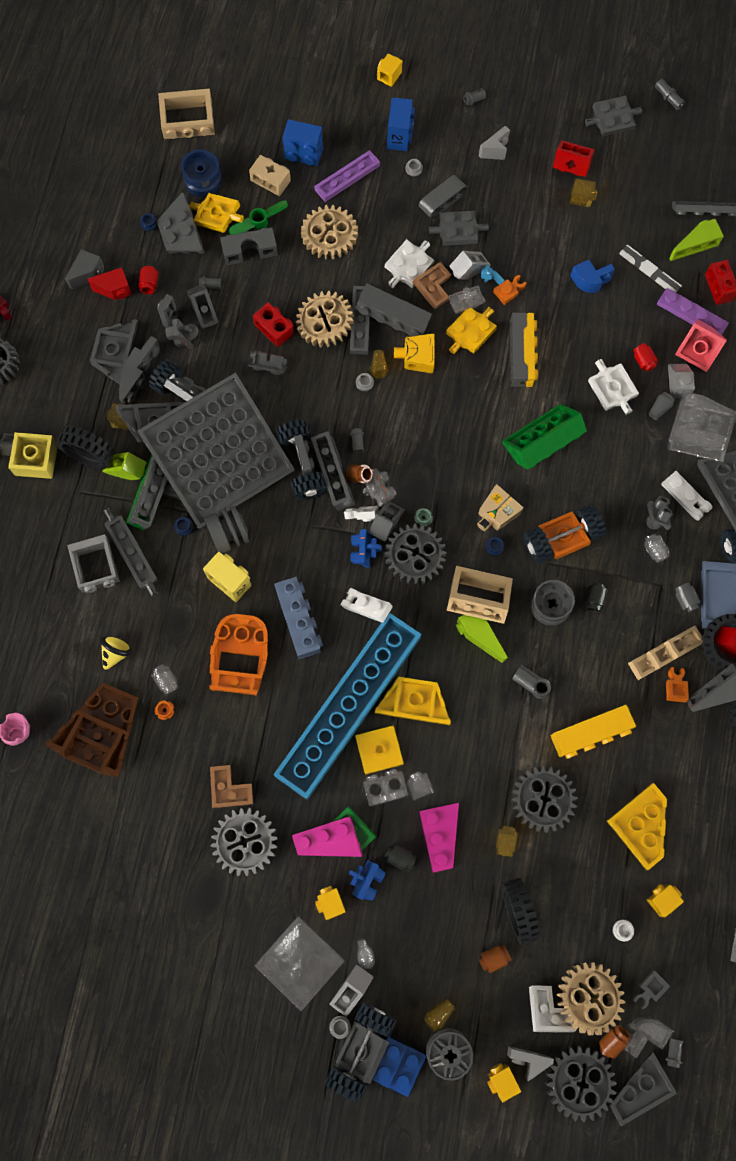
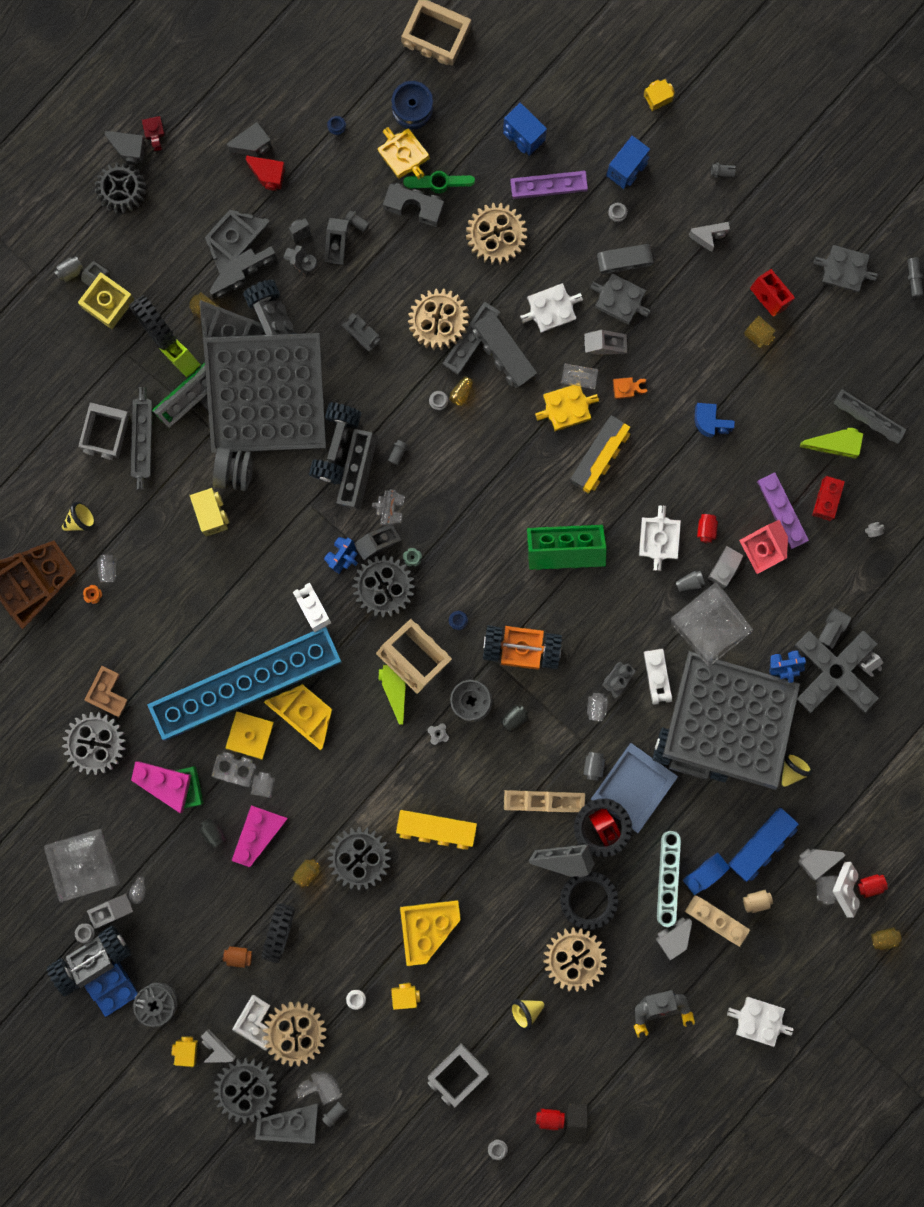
camera: 30 degrees right, 10 degrees up
red brick [138,266,158,294] -> none
dark grey wing [157,193,205,254] -> none
dark blue plate [174,517,193,536] -> none
orange slope [210,614,268,696] -> none
tan brick [249,155,291,196] -> none
red brick [252,302,294,348] -> none
sand blue brick [274,577,323,659] -> none
yellow brick [315,886,346,920] -> none
white plate [344,506,379,522] -> none
dark orange brick [345,464,373,483] -> none
blue hips [349,860,385,901] -> none
yellow torso [394,334,434,373] -> none
medium nougat plate [412,262,451,310] -> none
clear yellow cone [424,999,455,1032] -> none
tan torso [477,485,524,532] -> none
dark azure plate [481,264,505,285] -> none
dark grey piece [512,665,551,699] -> none
dark orange brick [599,1025,631,1059] -> none
sticker [619,245,681,292] -> none
dark grey plate [633,970,670,1009] -> none
orange plate [666,667,689,702] -> none
none -> light grey plate [428,723,449,745]

